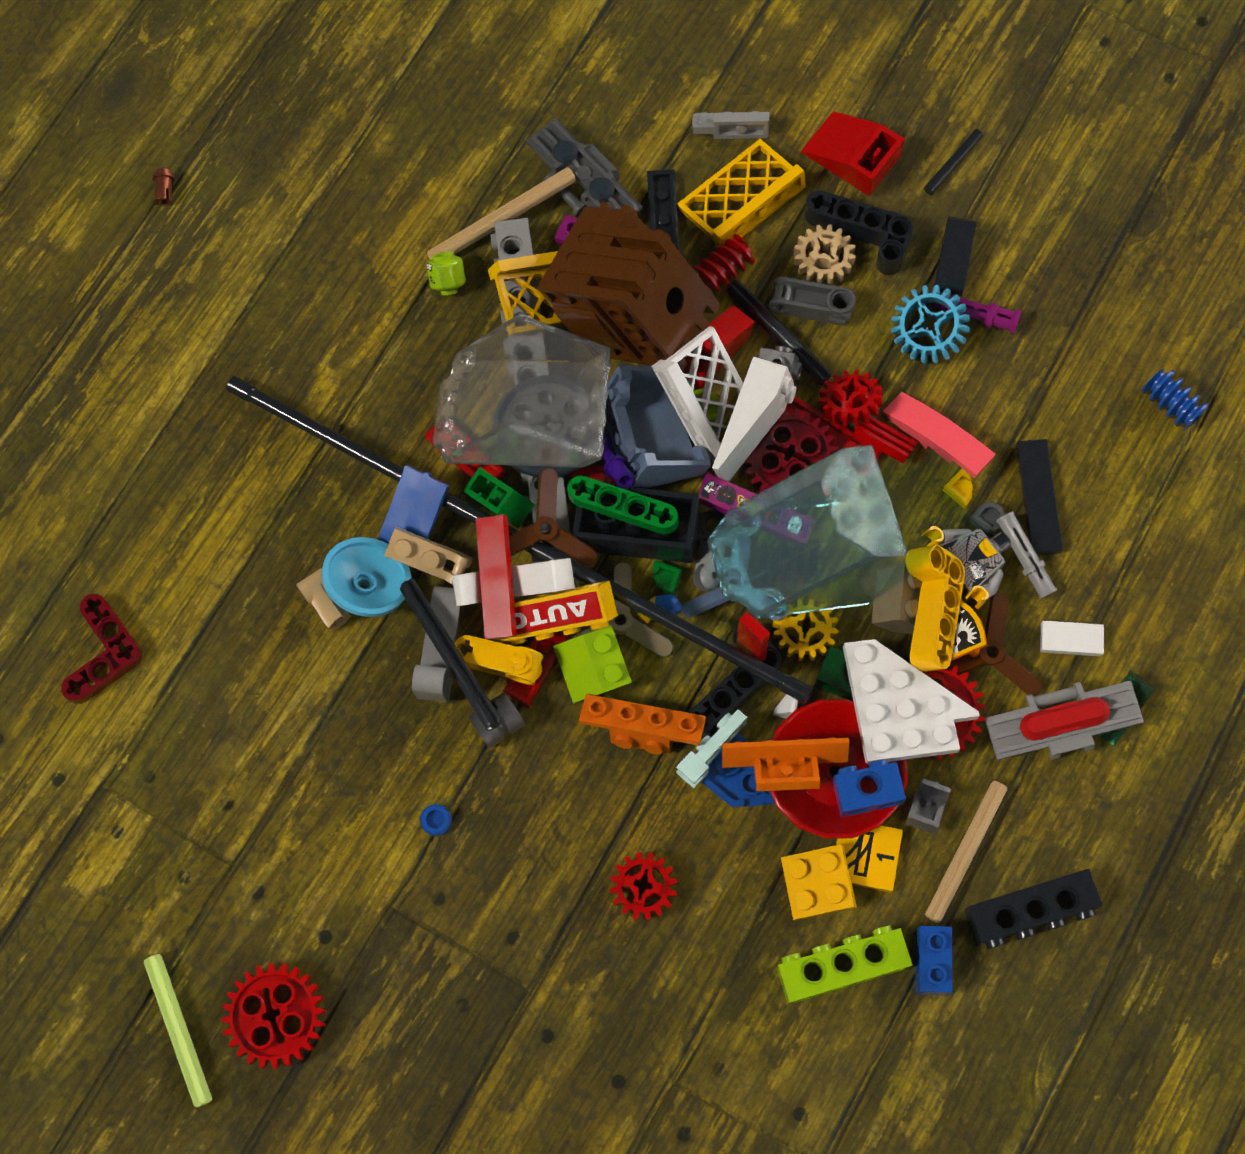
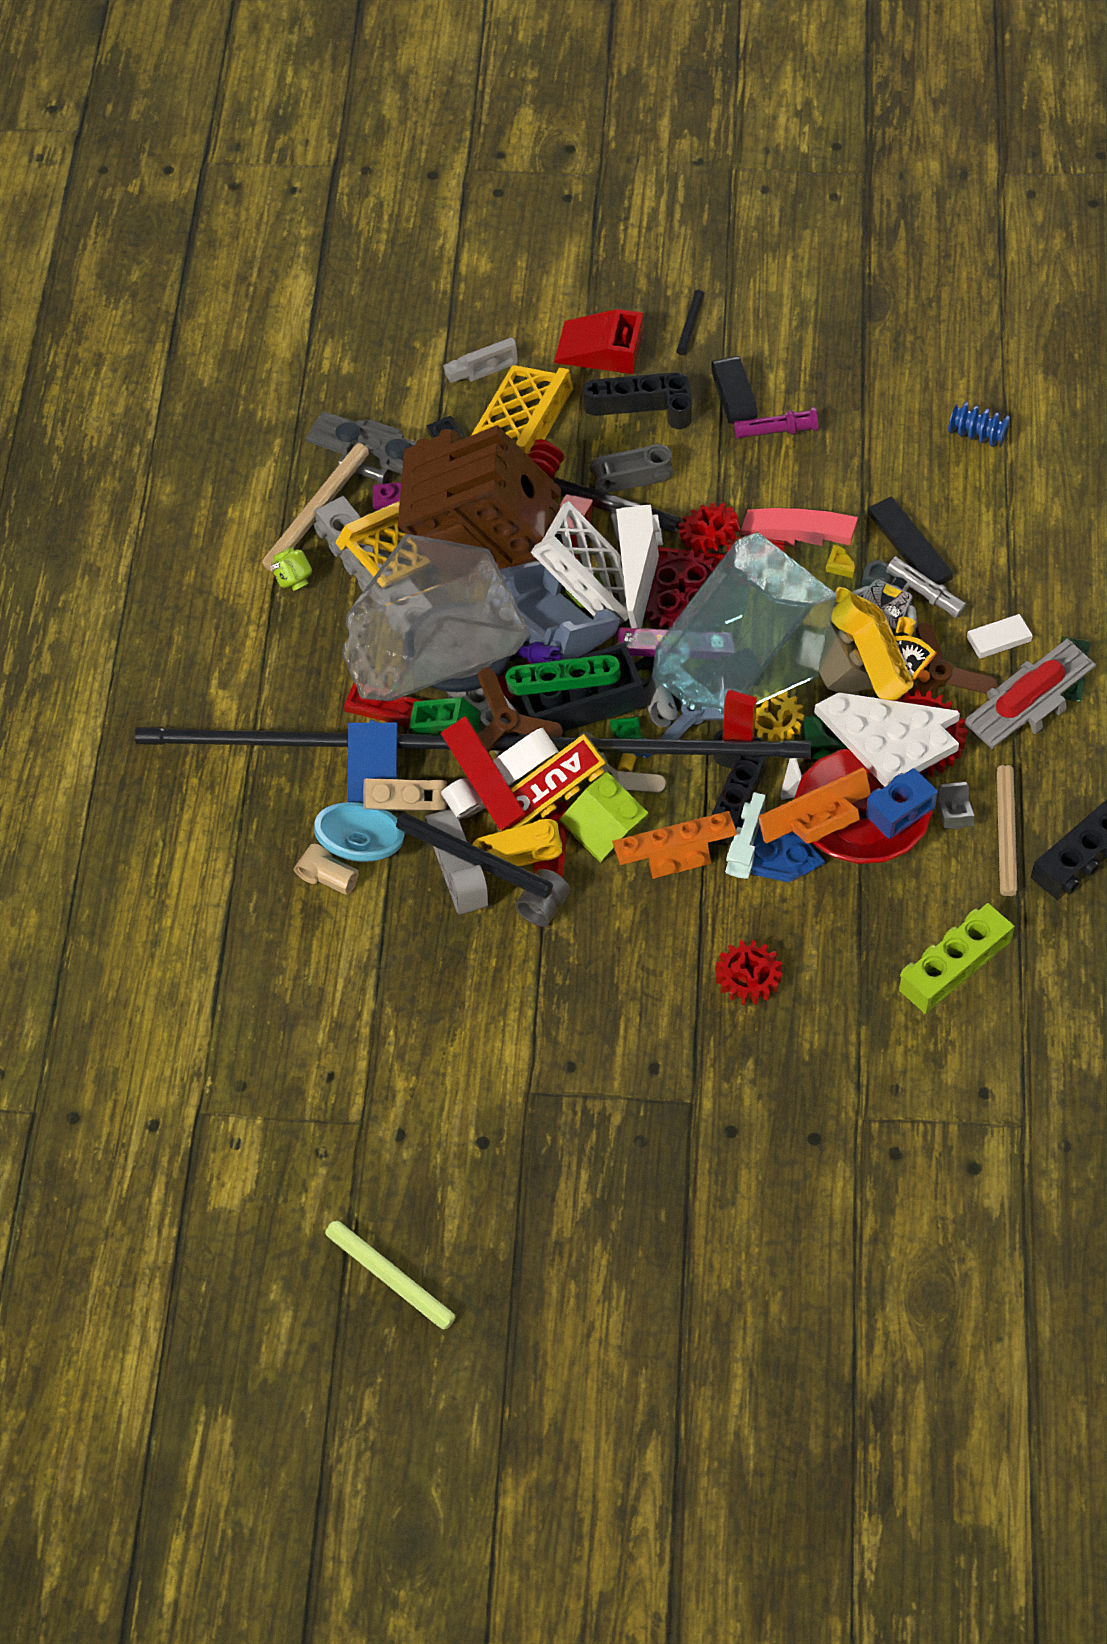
camera: 30 degrees left, 15 degrees down
dark red beam [61,594,142,704] -> none
red gear [221,963,327,1069] -> none
blue tile [420,804,452,837] -> none
yellow plate [781,844,857,921] -> none
tan gear [794,224,855,285] -> none
yellow tile [836,825,903,893] -> none
medium azure gear [891,285,970,364] -> none
blue brick [915,926,952,996] -> none

